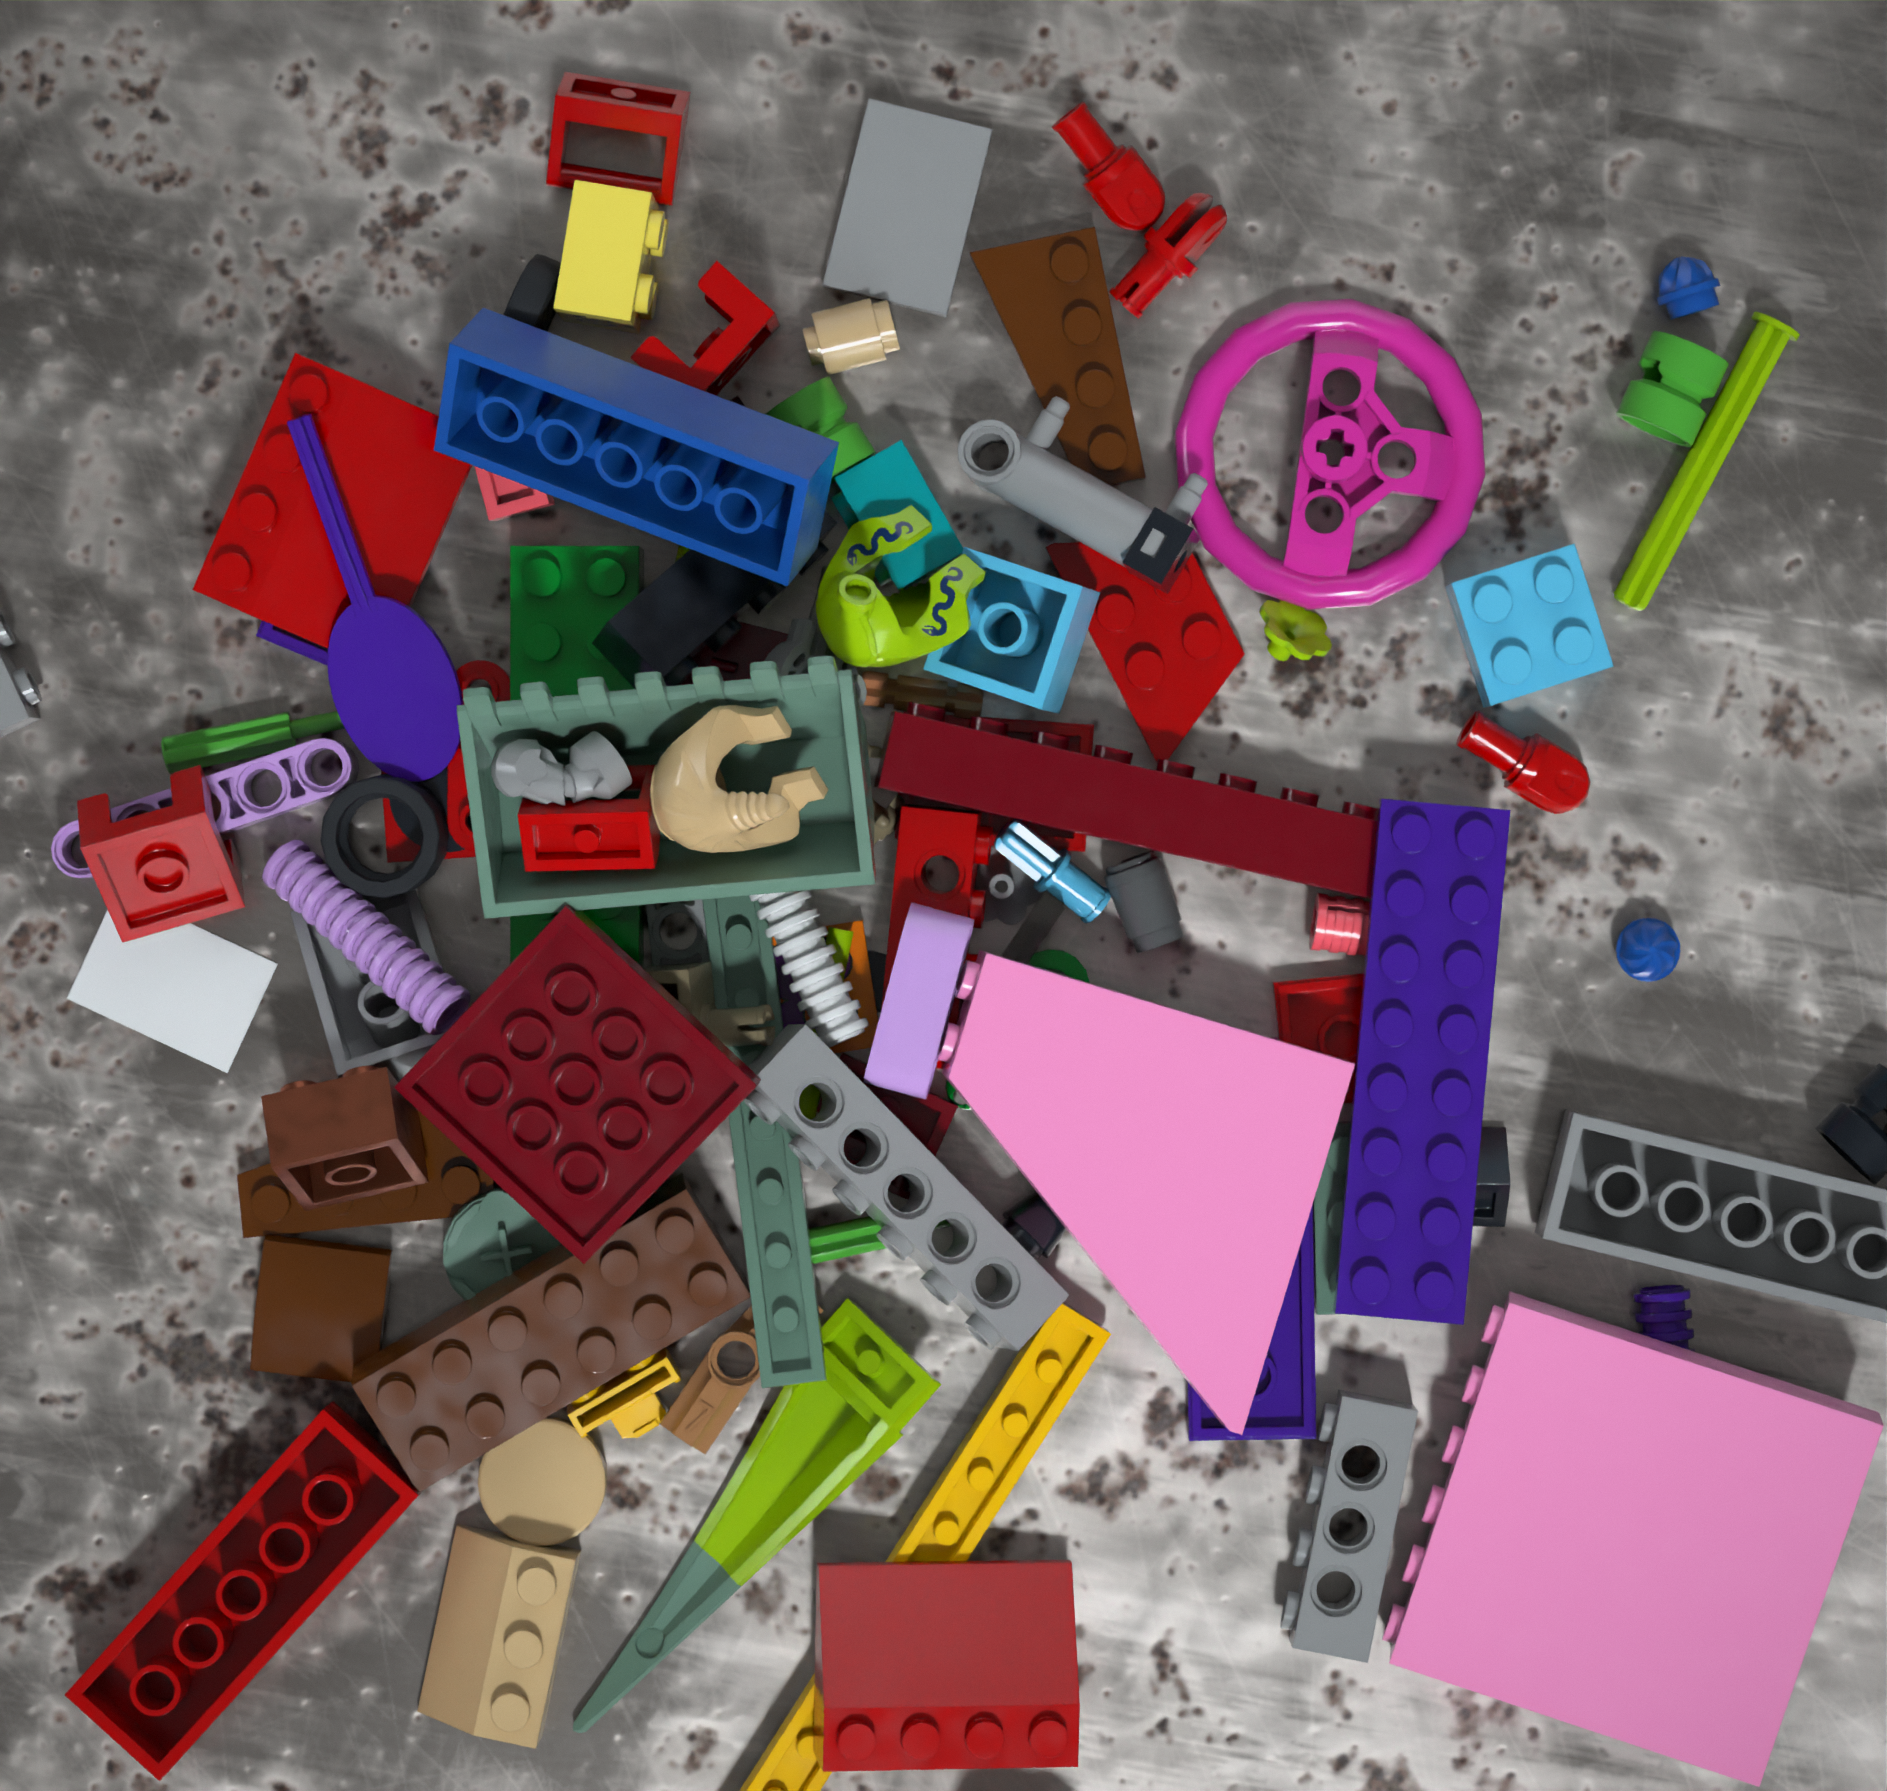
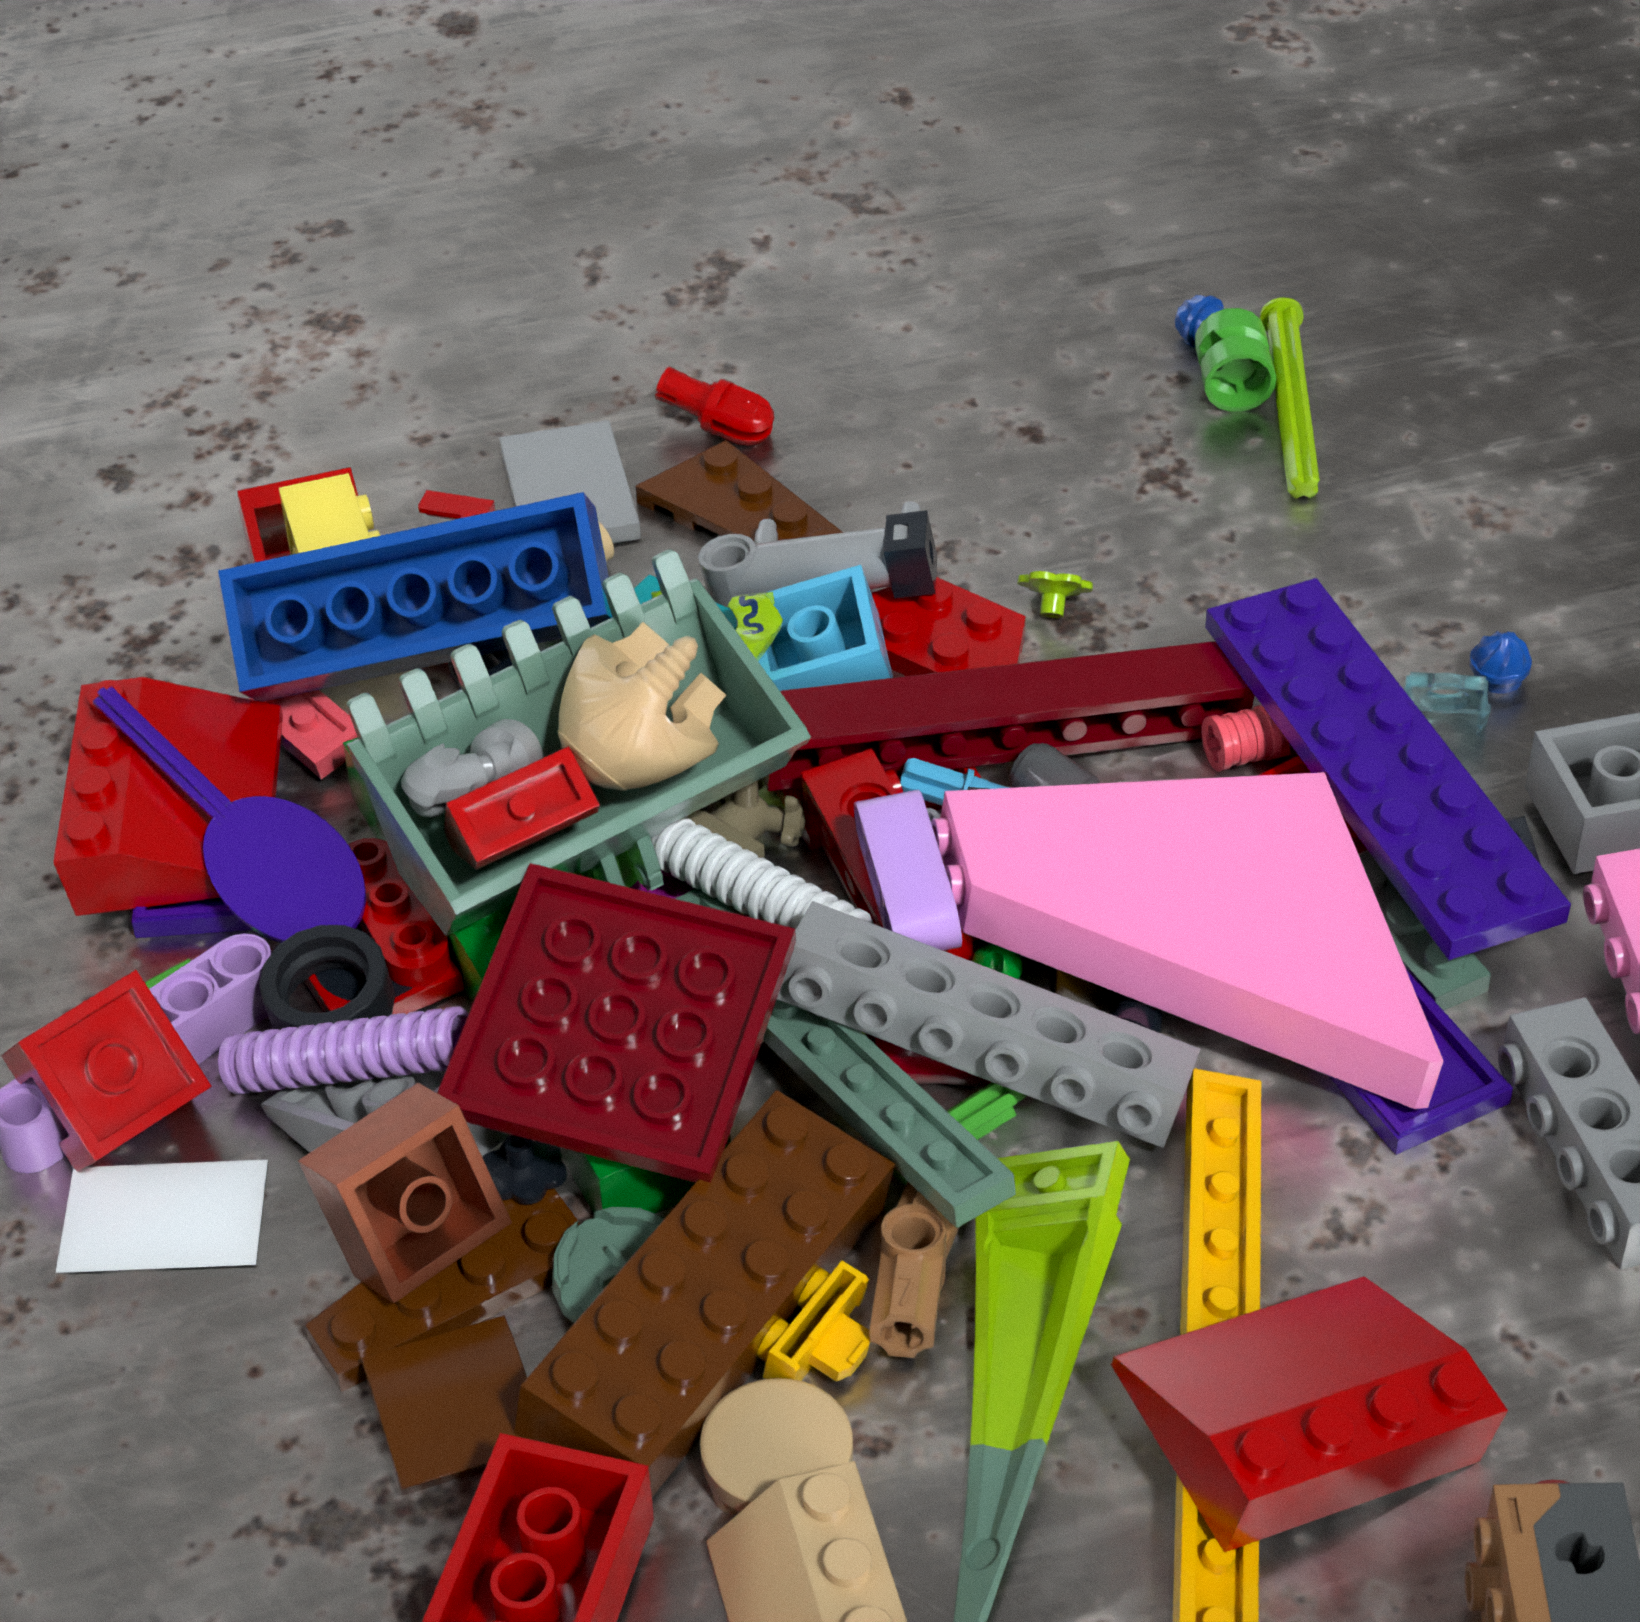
camera: 25 degrees left, 45 degrees down
red arm [1109,192,1227,319] -> none
dark pink piece [1175,299,1486,610] -> none
medium azure brick [1445,544,1614,708] -> none
red arm [1456,710,1591,814] -> none
none -> clear light blue piece [1404,672,1491,736]

